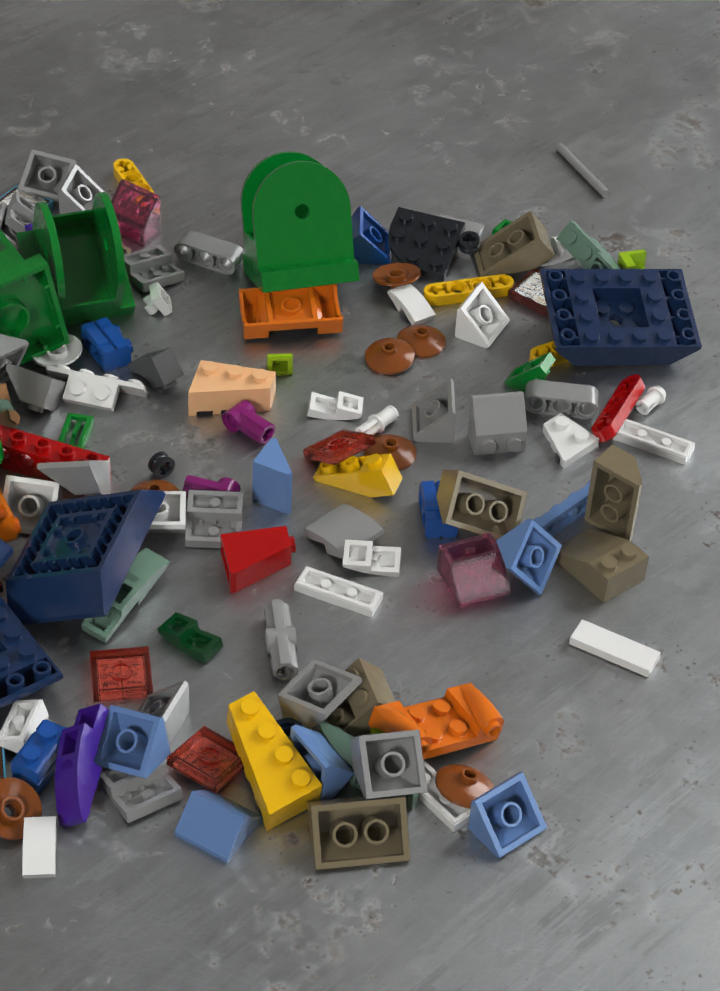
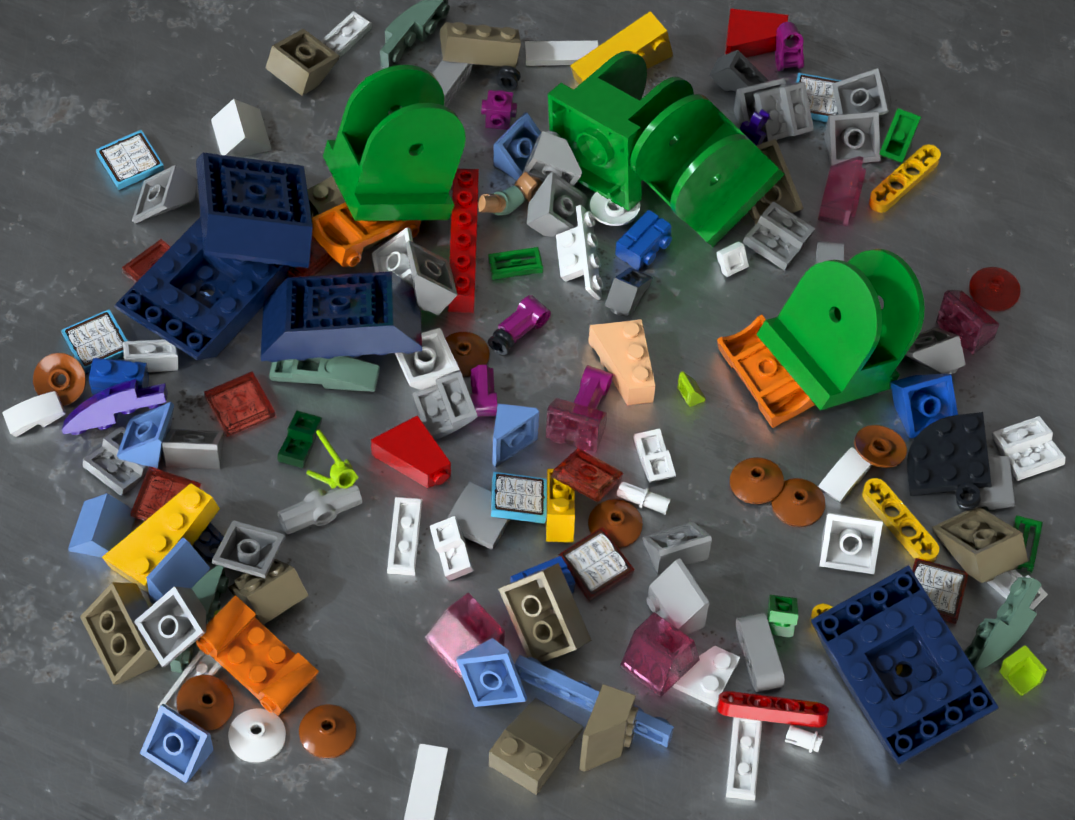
camera: 70 degrees right, 15 degrees up
none -> white dish [228,708,286,763]
none -> dark orange dish [299,704,356,758]
none -> lime plant [306,430,358,489]
none -> tile [491,472,547,524]
none -> magenta piece [498,295,551,343]
none -> clear pink slope [546,398,607,452]
none -> tile [558,527,635,601]
none -> clear pink slope [620,612,700,697]
none -> green slope [879,108,921,163]
none -> white slope [992,416,1066,481]

